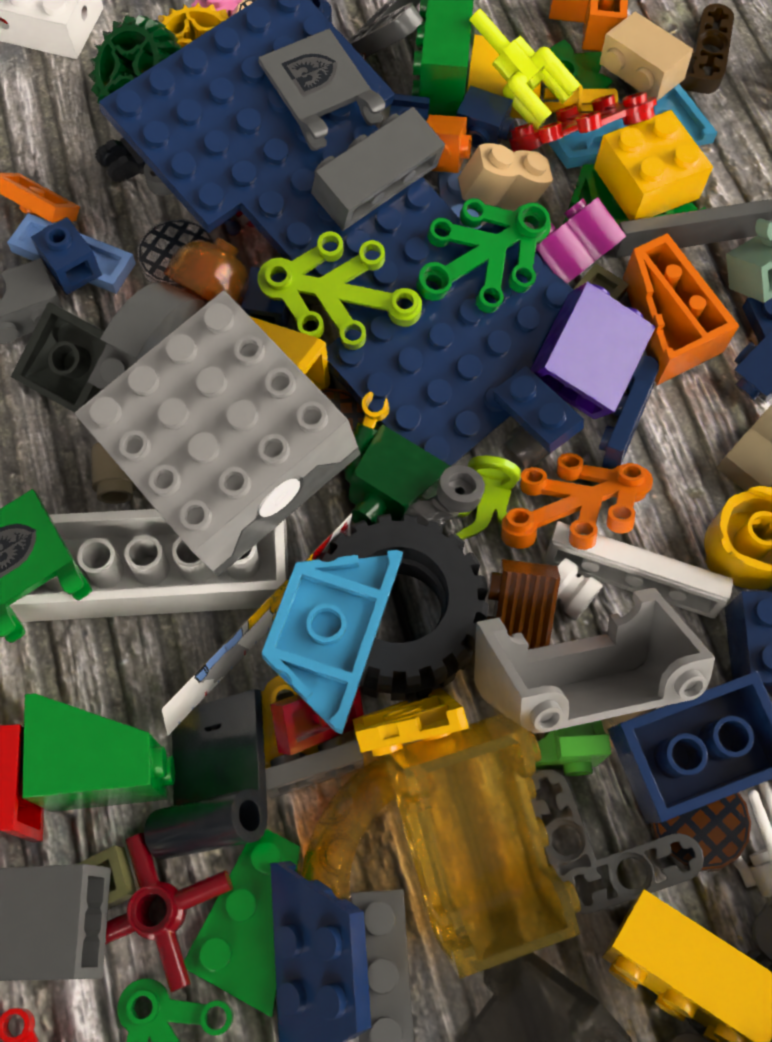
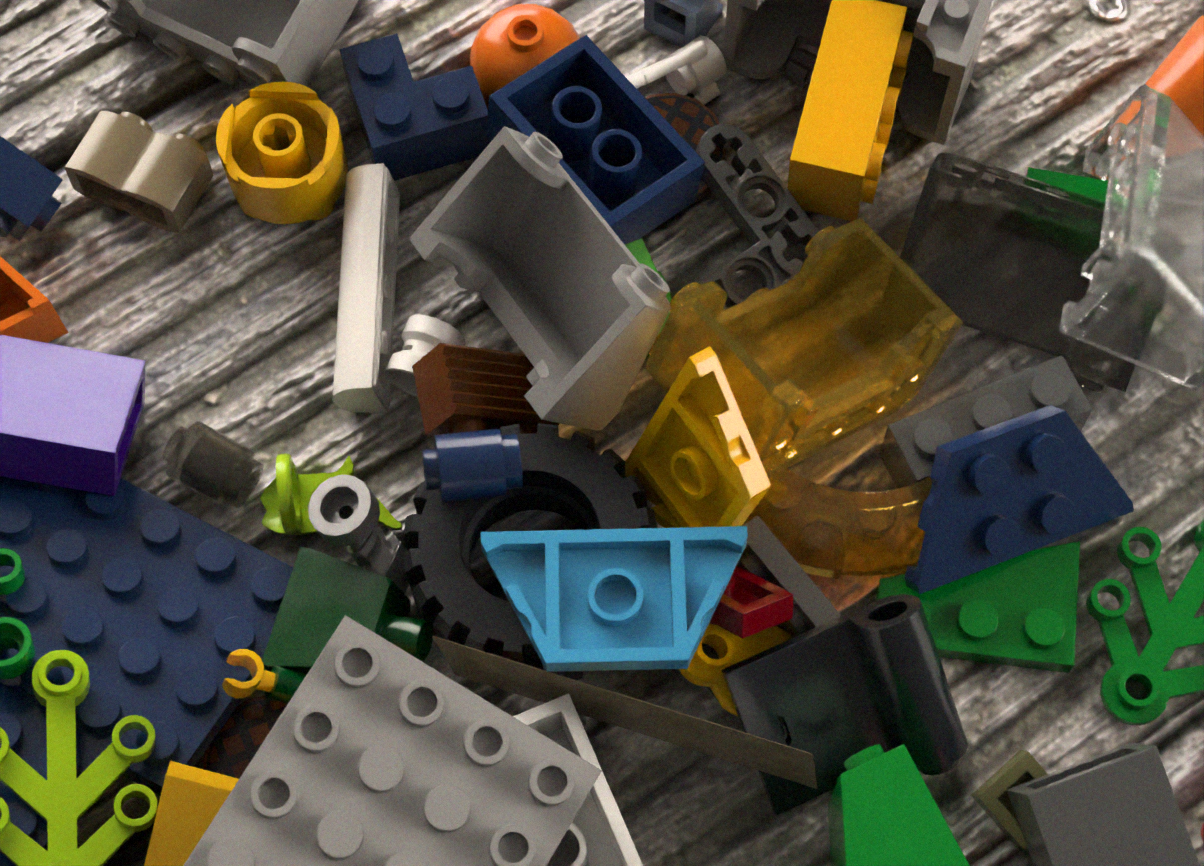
camera: 105 degrees left, 0 degrees up
dark red bar [105,833,233,992] -> none
dark blue plate [493,366,584,454] -> none
orange plant [501,453,653,550] -> none
dark blue hinge [599,354,659,469] -> none
none -> dark blue brick [422,429,523,503]

